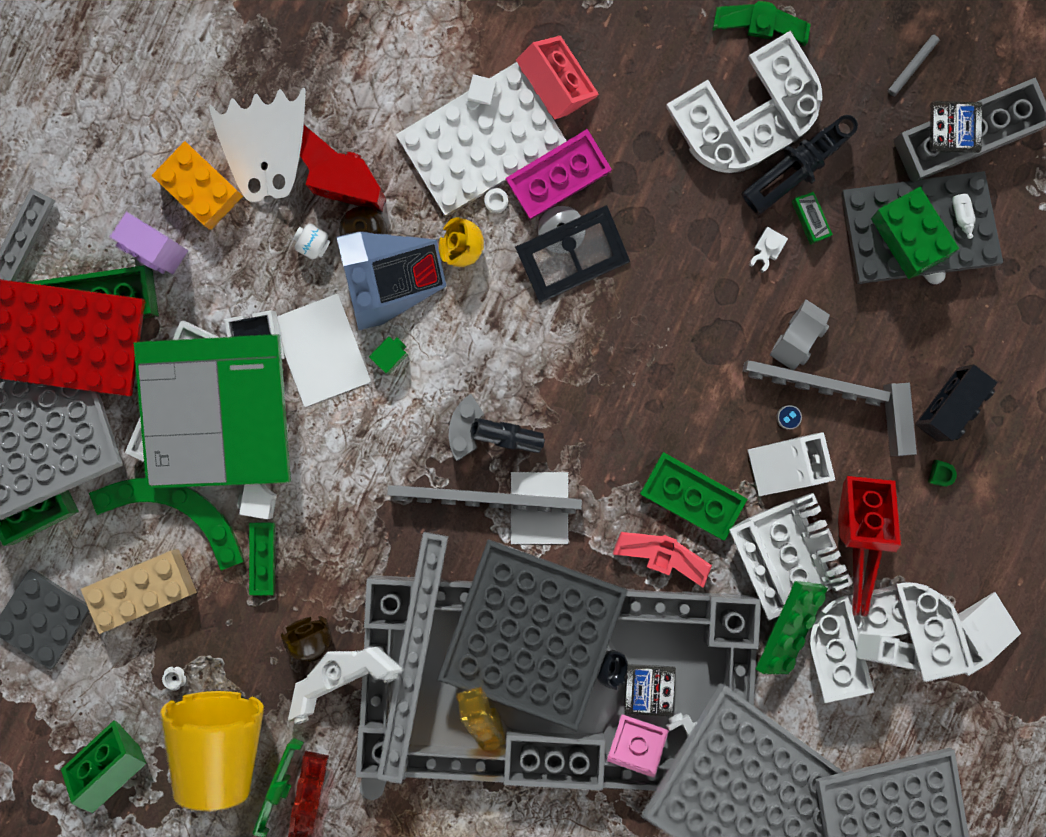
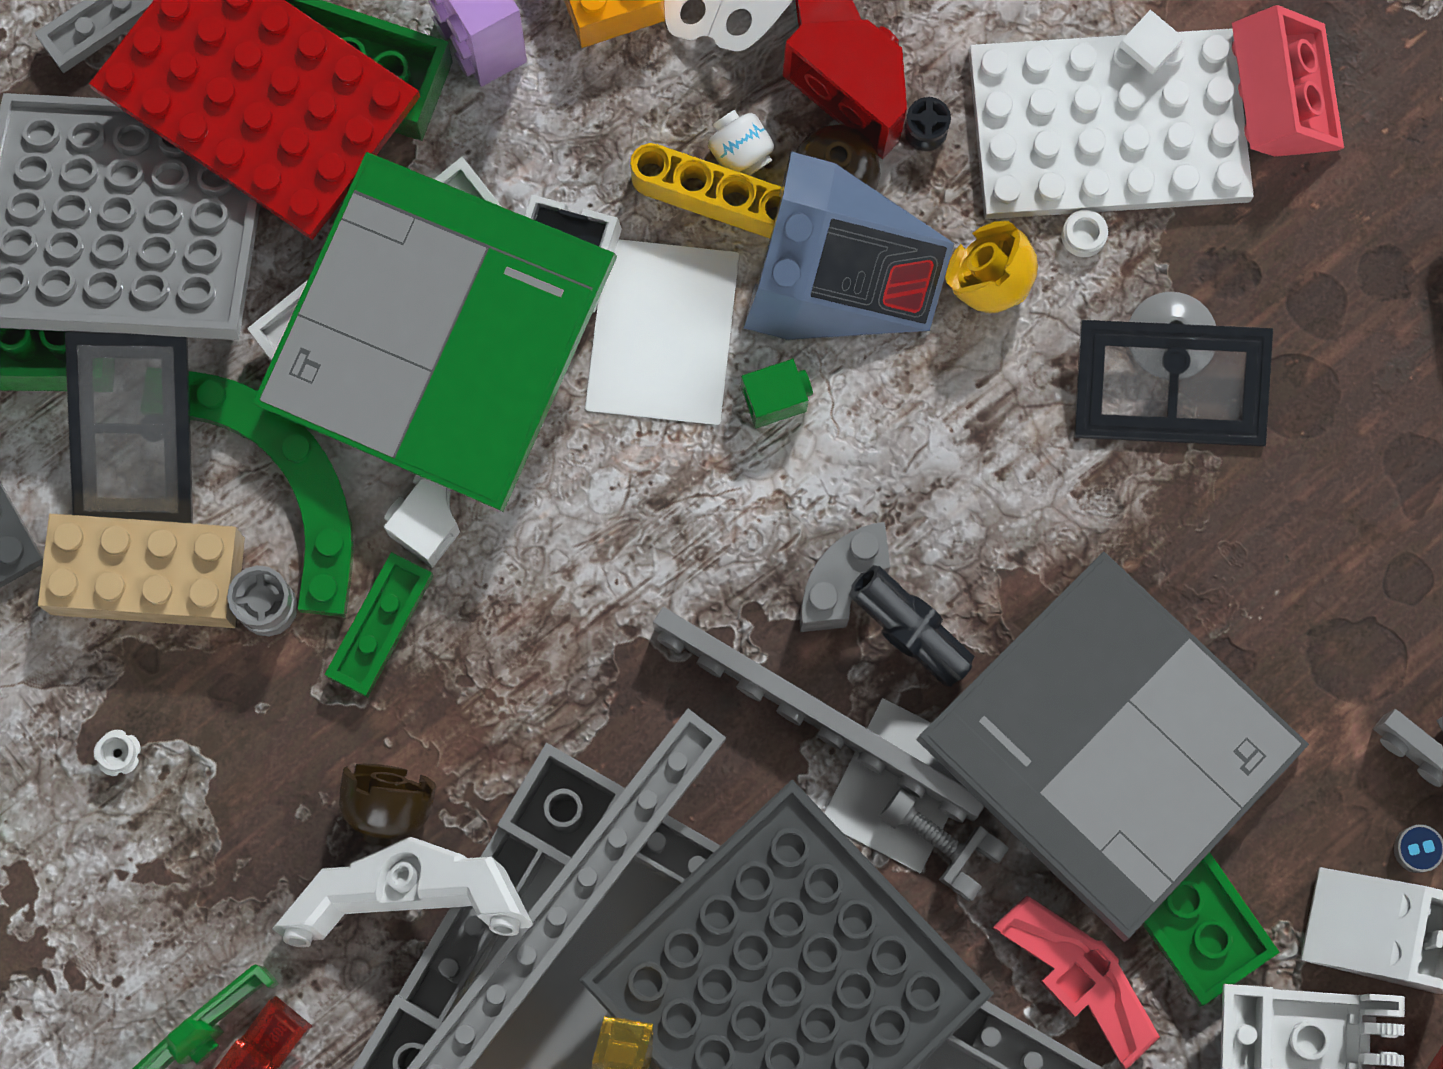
camera: 20 degrees right, 10 degrees down
yellow cone [161,691,264,811] -> none
dark pink plate [505,129,612,220] -> none
none -> clear door [65,331,193,524]
none -> light grey wheel [227,565,298,637]
none -> yellow beam [630,143,781,239]
none -> light grey bar [879,787,1009,902]
none -> black wheel [904,97,951,151]
none -> tile [916,551,1309,942]

